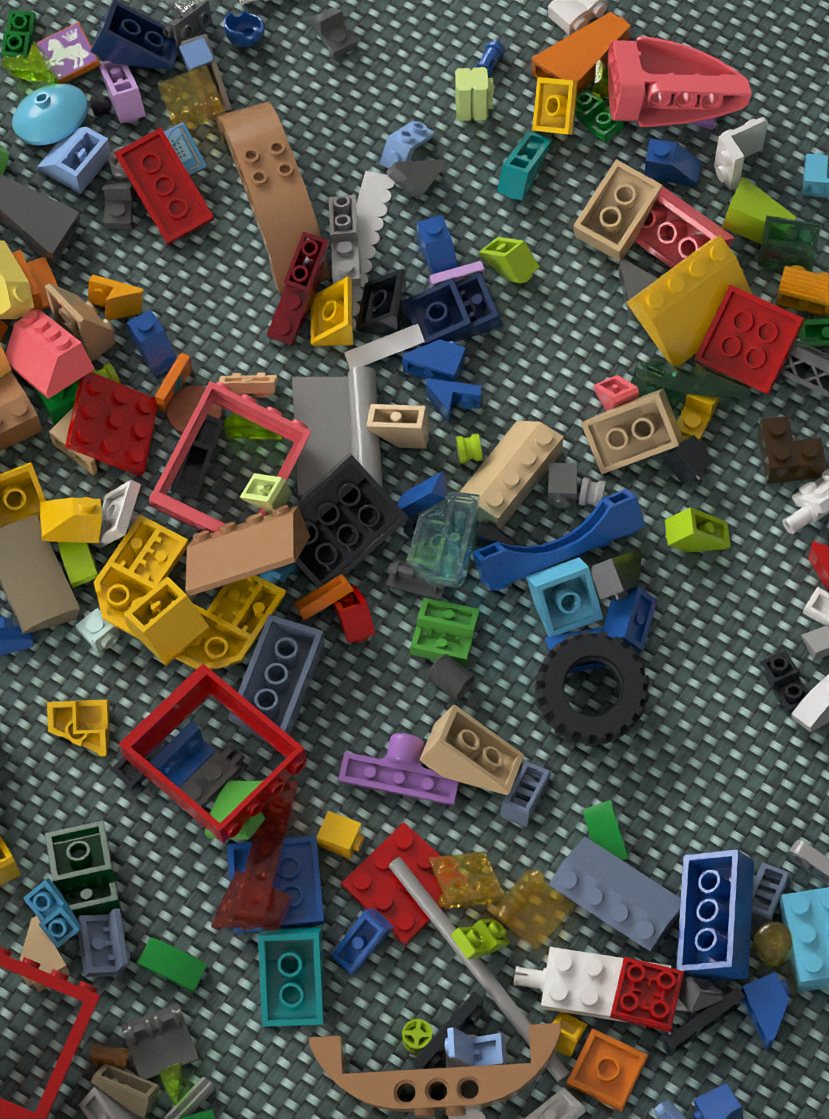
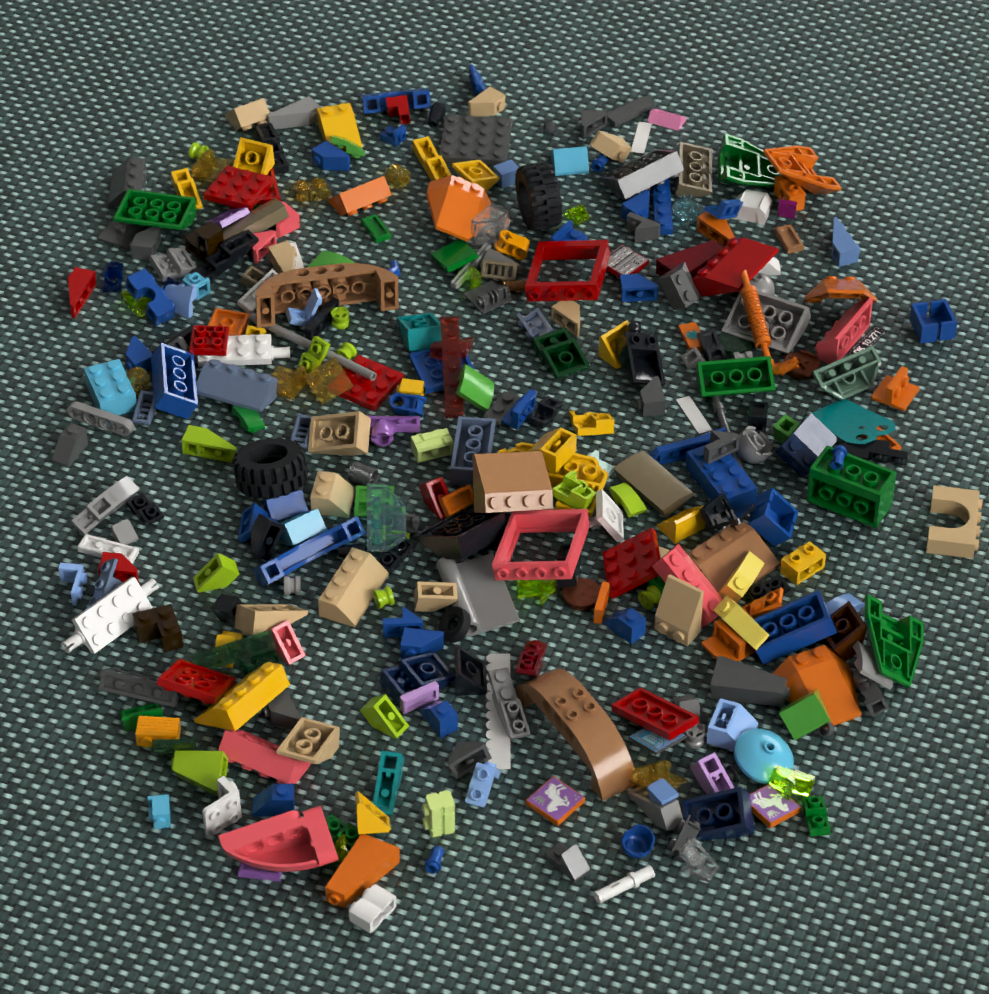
camera: 165 degrees right, 20 degrees down
dark azure slope [23,878,81,948] -> none
yellow slope [39,497,102,543] -> none
light orange slope [88,275,144,321] -> none
red window [119,664,307,844] -> none
green slope [136,937,208,992] -> none
light nougat plate [219,373,277,398] -> none
yellowish green slope [240,473,292,514] -> none
yellow slope [311,276,353,346] -> none
blue slope [330,908,394,976] -> none
white sticker [344,324,425,370] -> none
blue slope [397,472,447,519] -> none
dark grey brick [548,463,577,508] -> none
none -> lime slope [182,425,237,463]
none -> tan slope [310,471,356,518]
none -> lime wheel [335,342,357,360]
none -> blue piece [389,393,427,418]
none -> yellowish green brick [411,428,454,463]
none -> black tyre [439,606,471,643]
none -> tile [526,776,585,826]
none -> lime slope [552,470,596,509]

